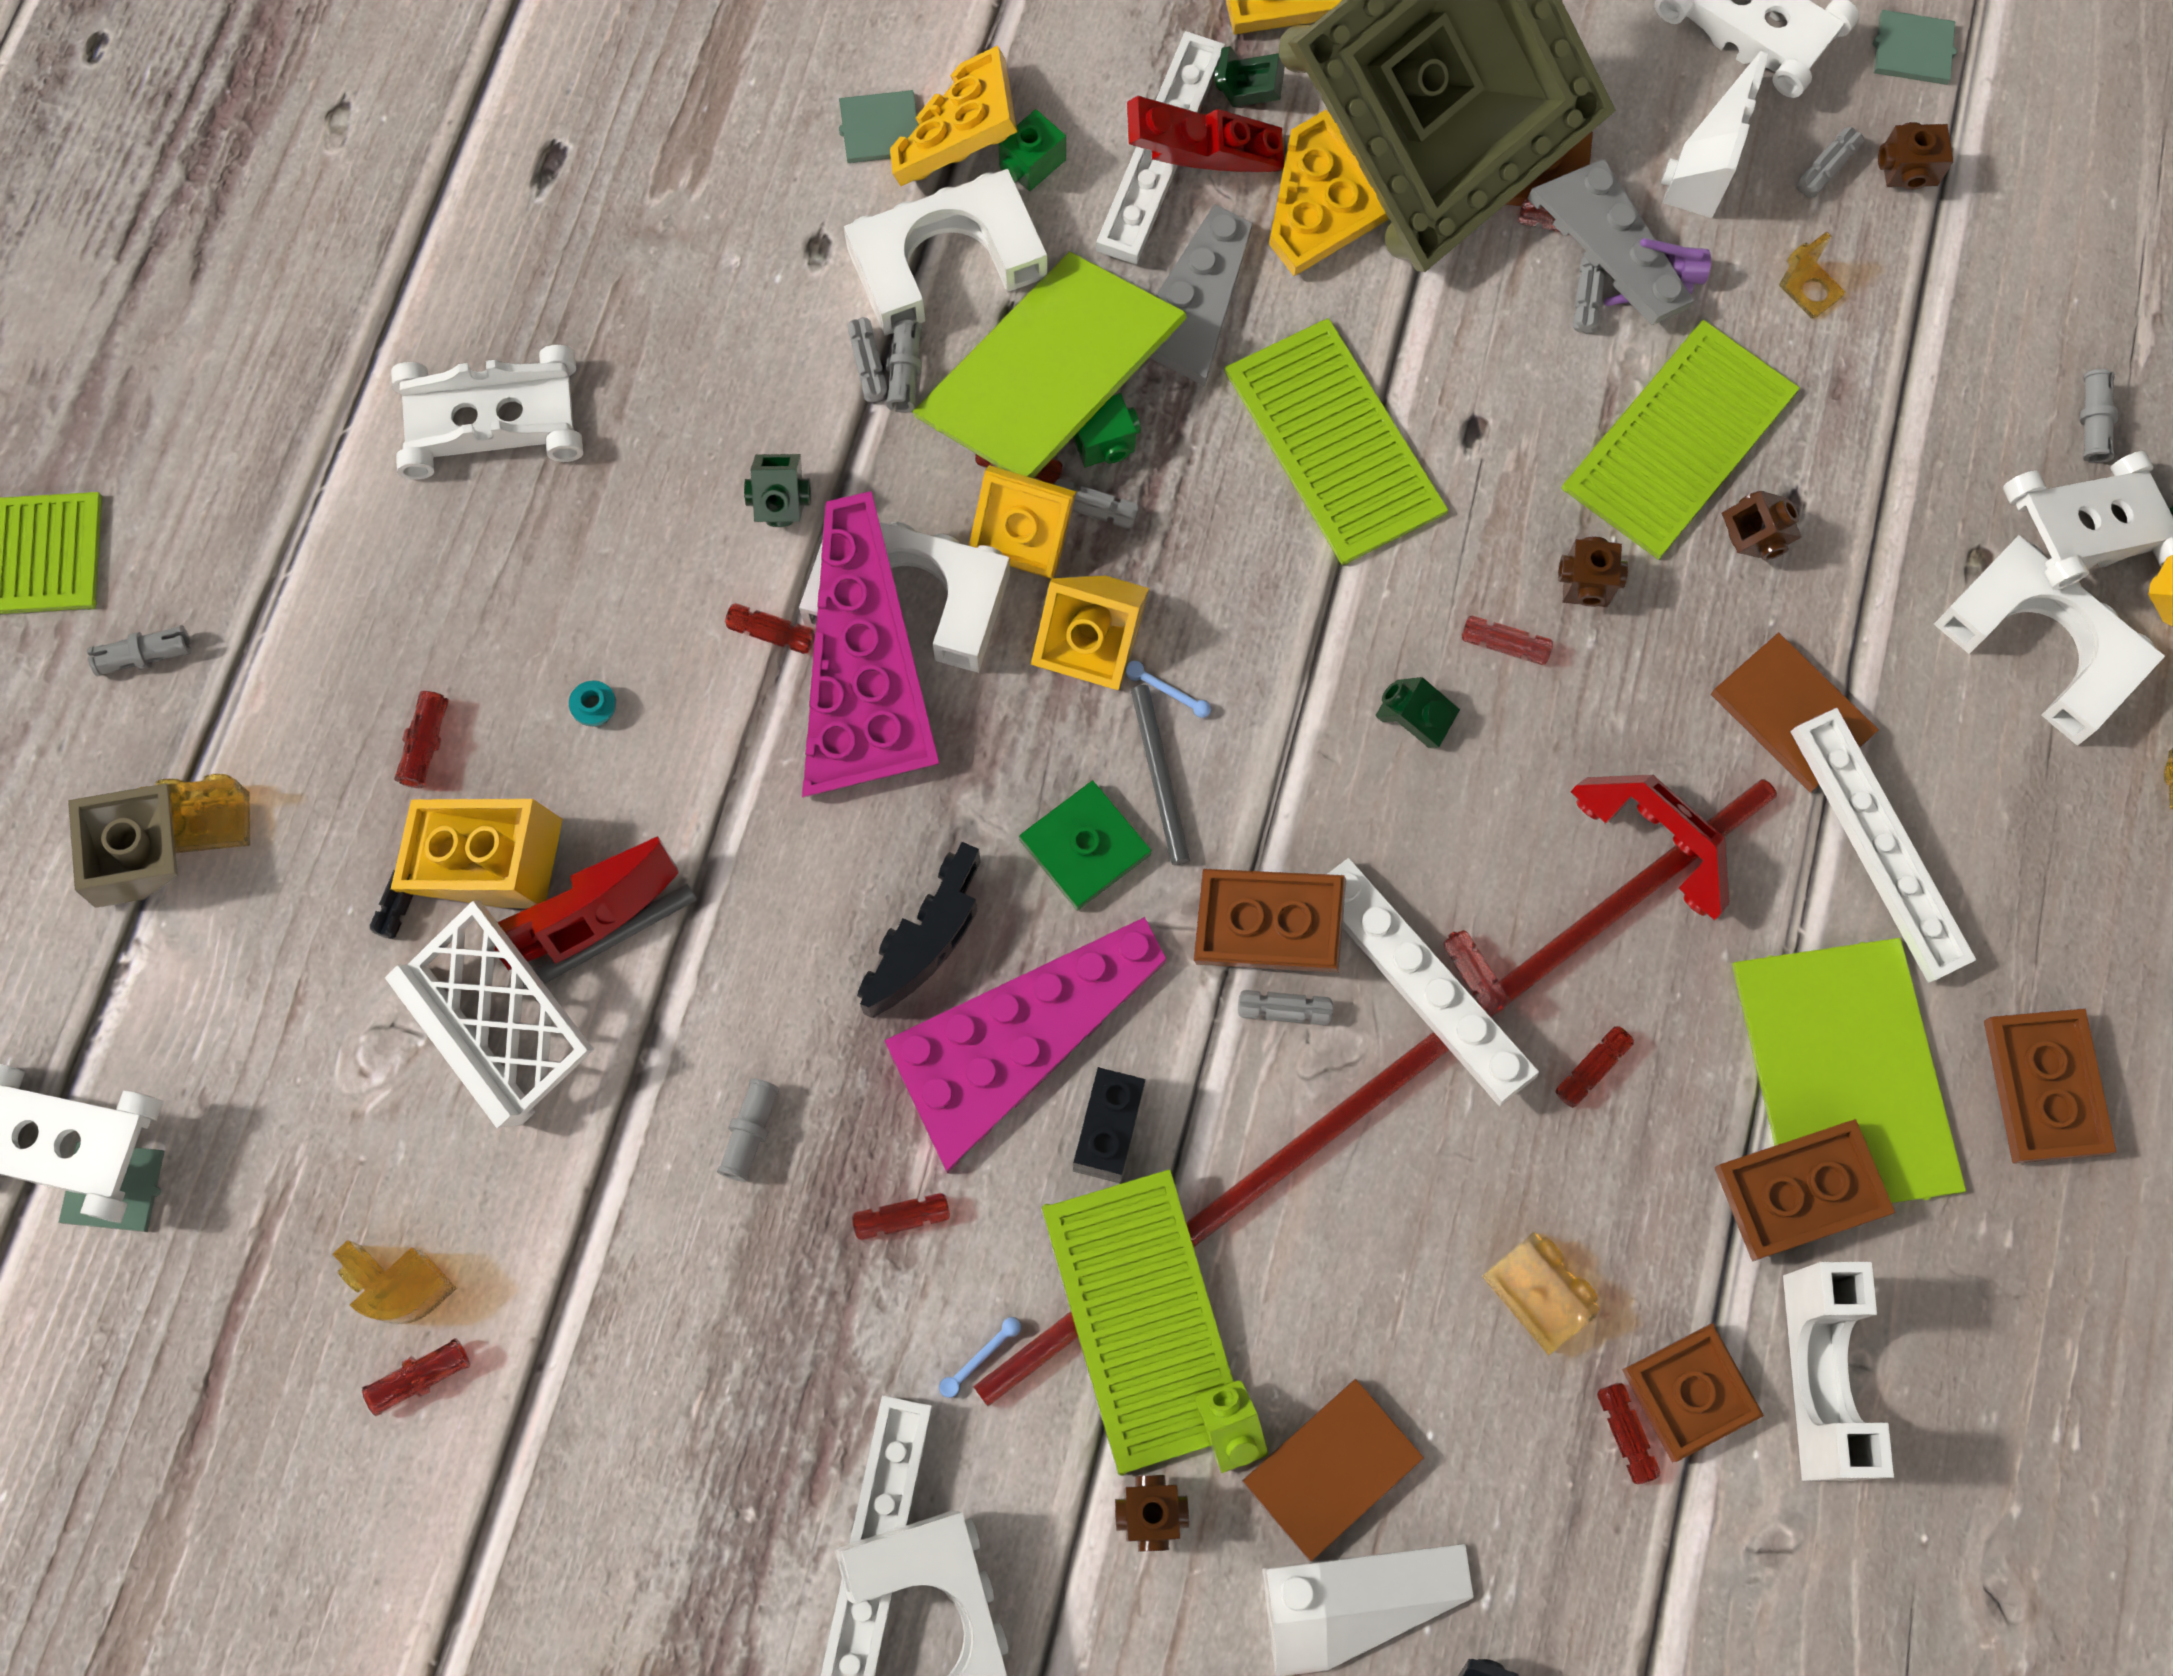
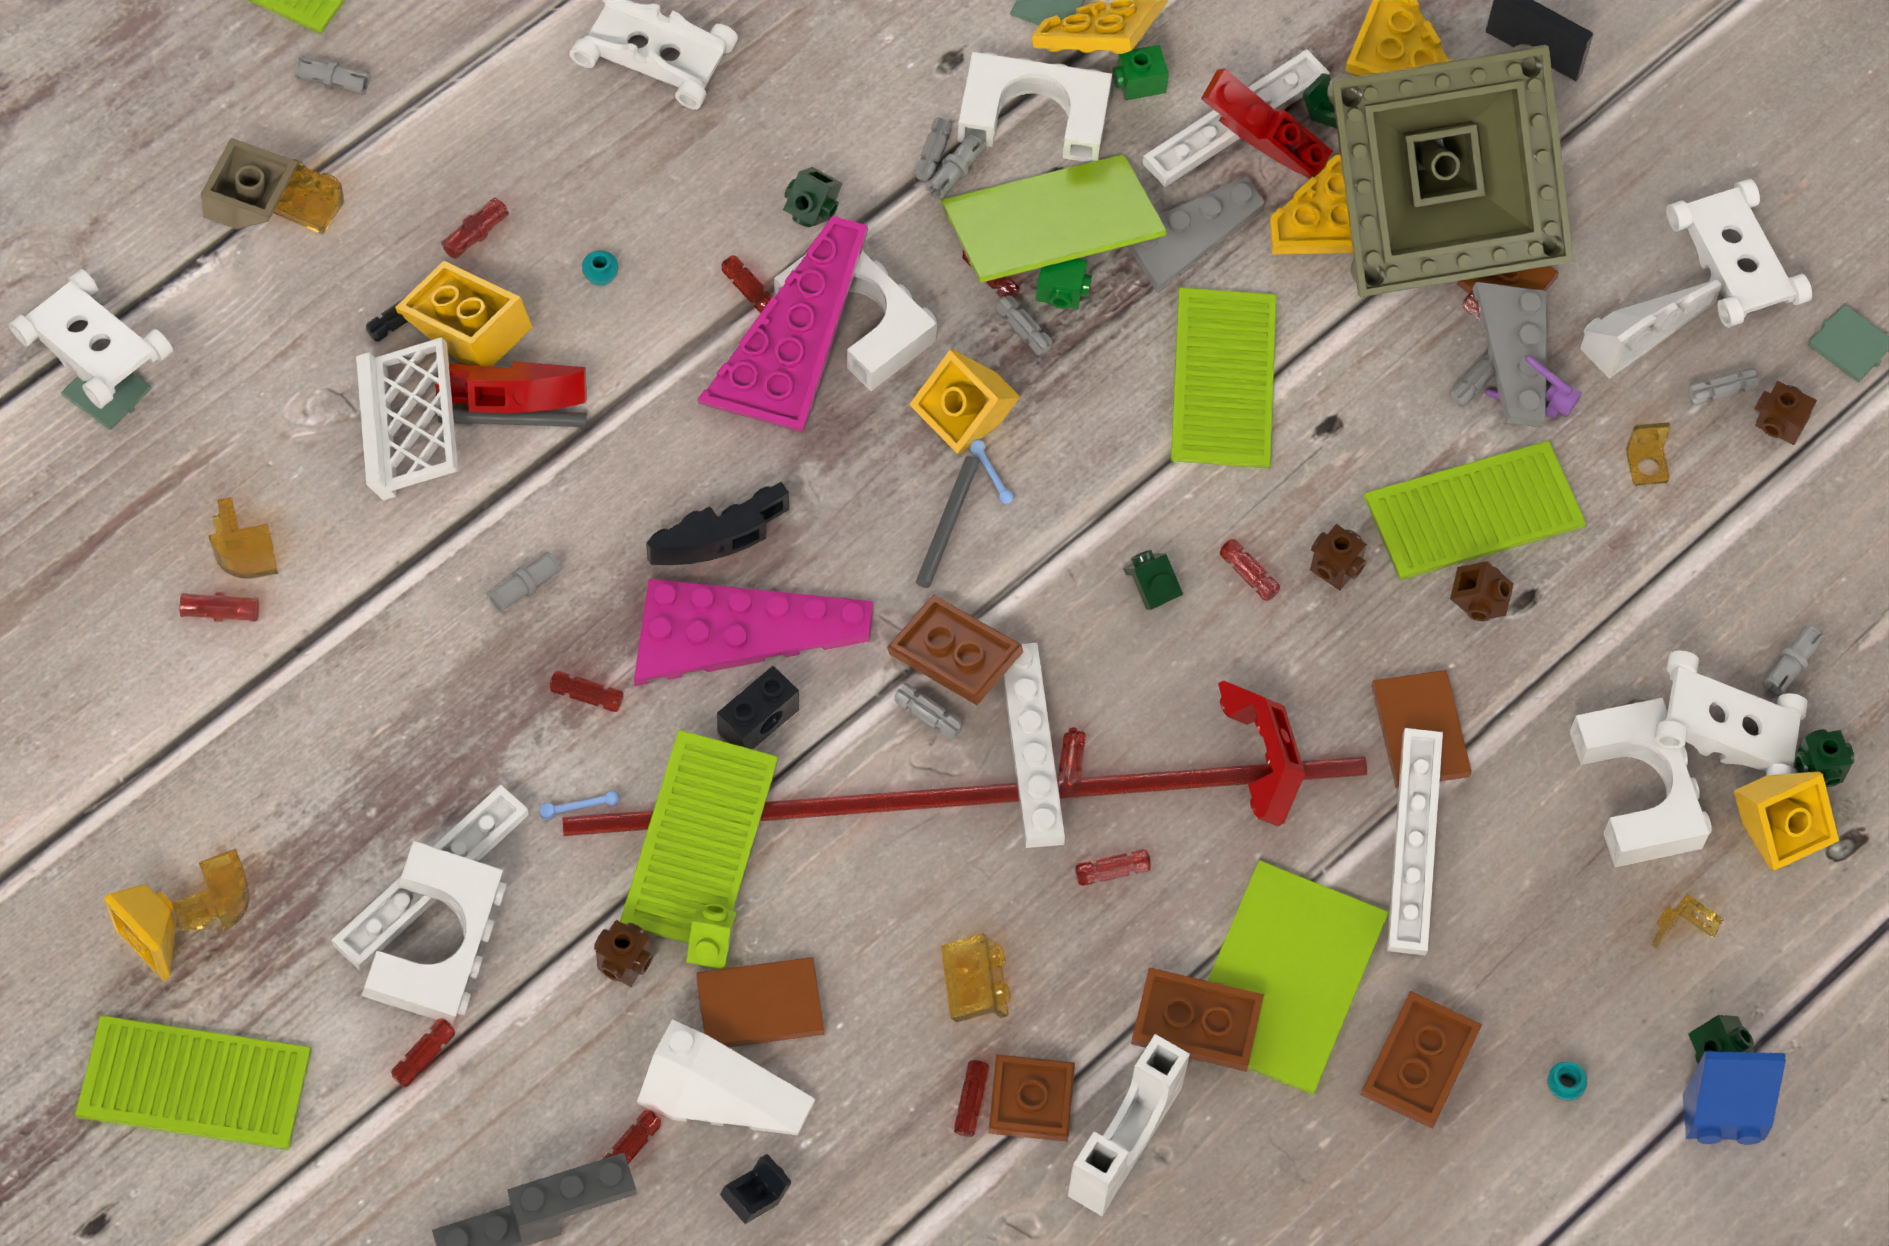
camera: 30 degrees right, 10 degrees down
yellow plate [969,465,1076,579] -> none
green plate [1019,780,1152,911] -> none

